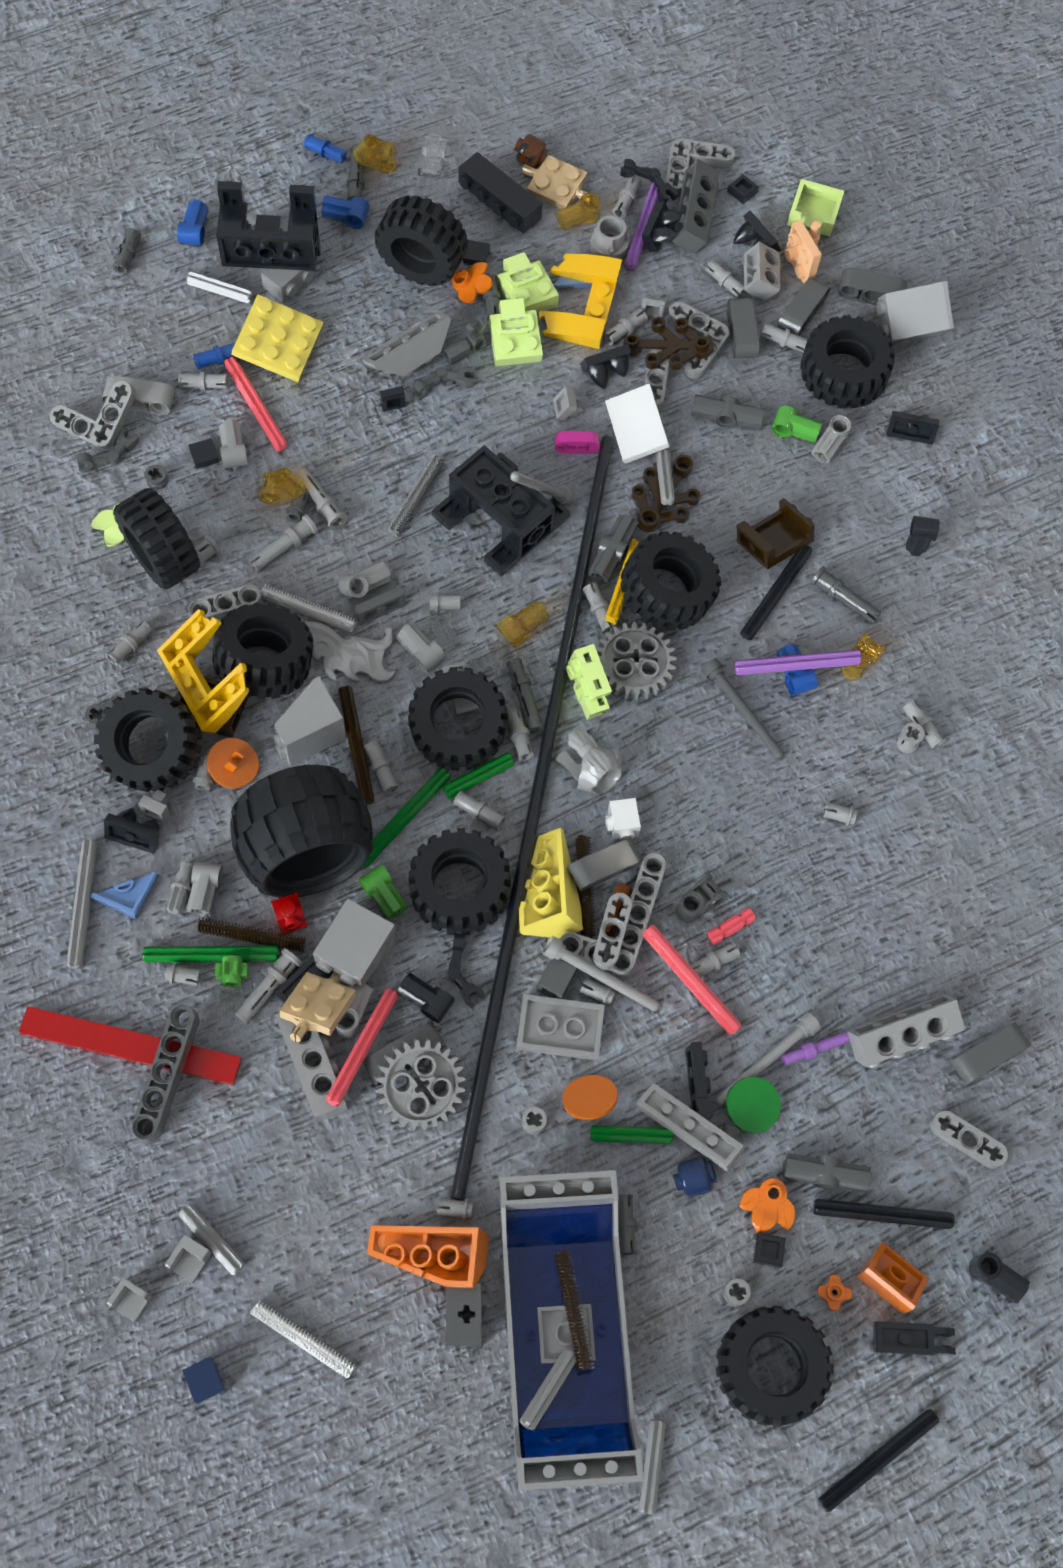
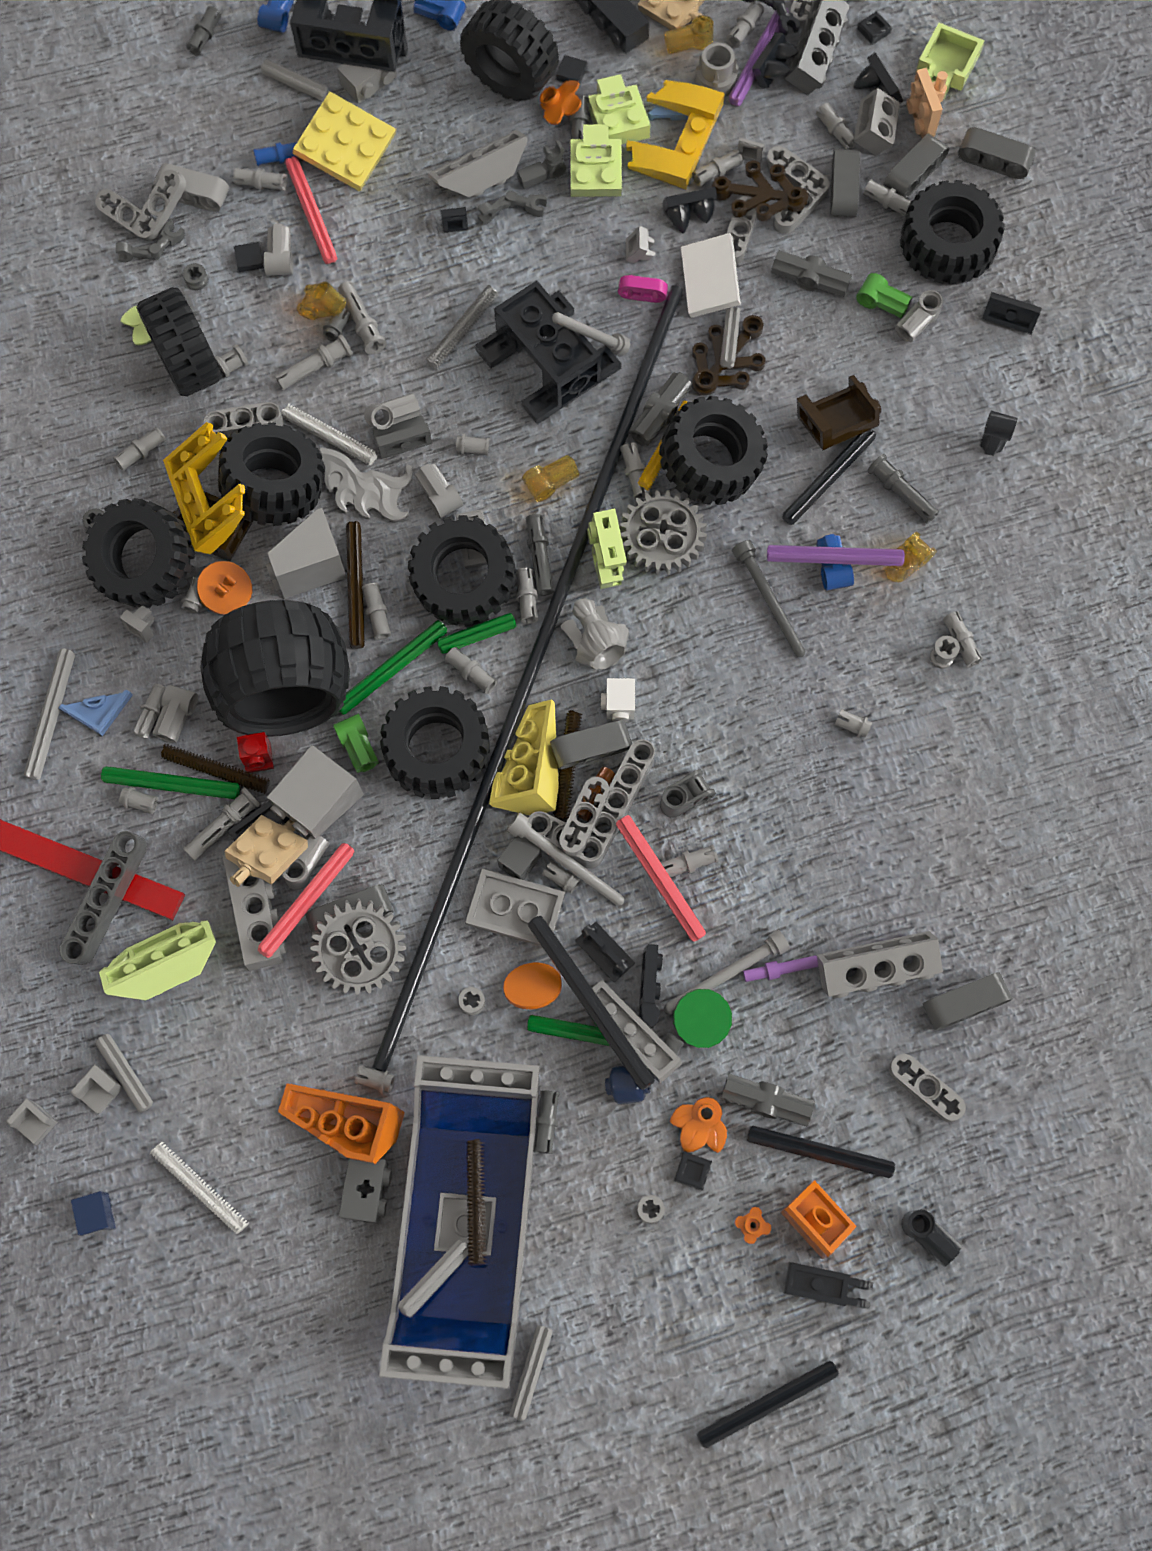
camera: 15 degrees right, 5 degrees up
black tile [104,808,159,854] -> none
bright green gear [215,955,249,988] -> none
black piece [397,972,455,1023] -> none
black piece [448,933,485,1009] -> none
coral axle [707,908,756,945] -> none
black tyre [716,1306,834,1426] -> none
light grey slope [876,281,954,343] -> none
none -> yellowish green wedge [99,920,216,1000]
none -> black axle [528,916,655,1090]
none -> black hinge [575,922,635,983]

